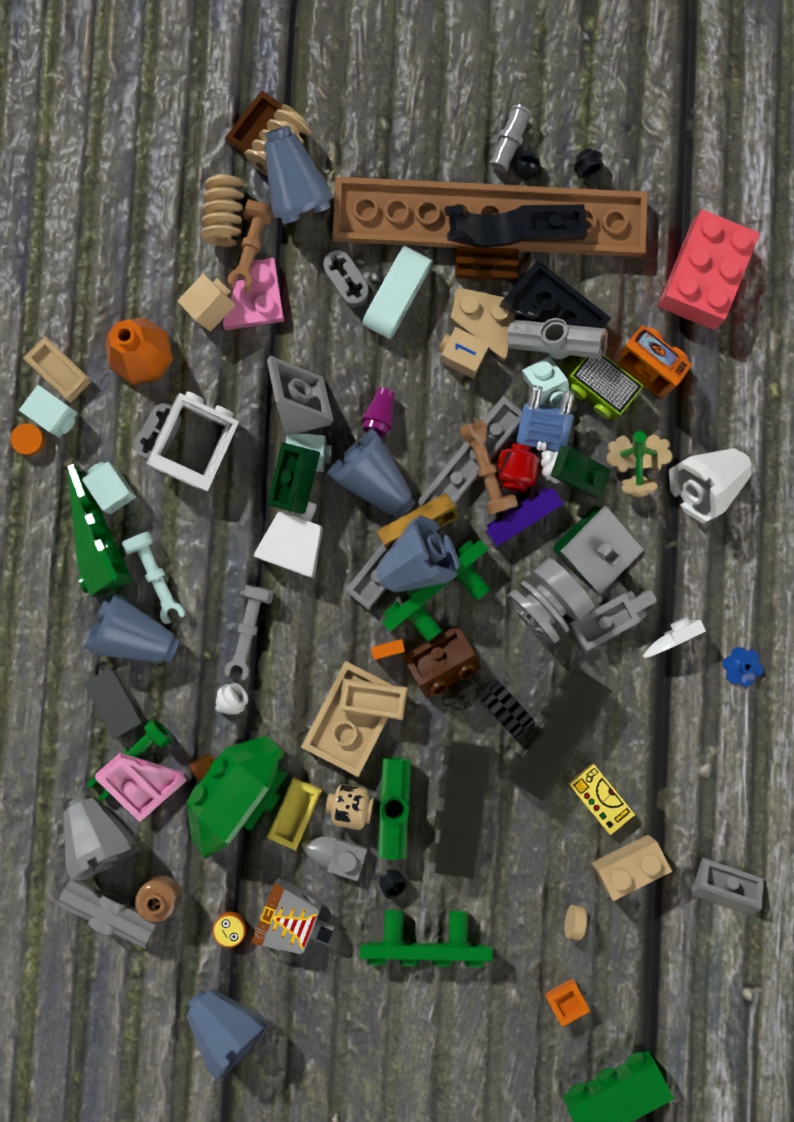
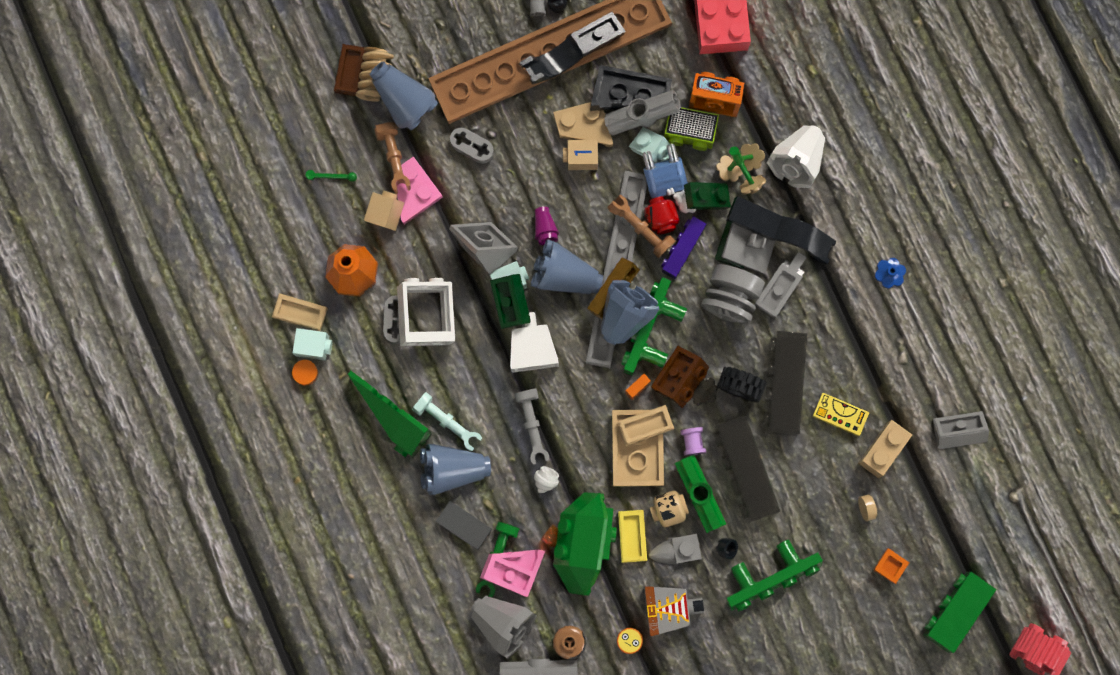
camera: 25 degrees left, 5 degrees down
light aqua brick [82,461,137,514] -> none
tan piece [201,174,245,247] -> none
light aqua beam [362,246,433,340] -> none
reddish brown tile [455,246,519,281] -> none
white plate [643,617,706,659] -> none
none -> green hinge [305,170,357,182]
none -> lavender bush [680,427,706,456]
none -> black piece [726,196,836,264]

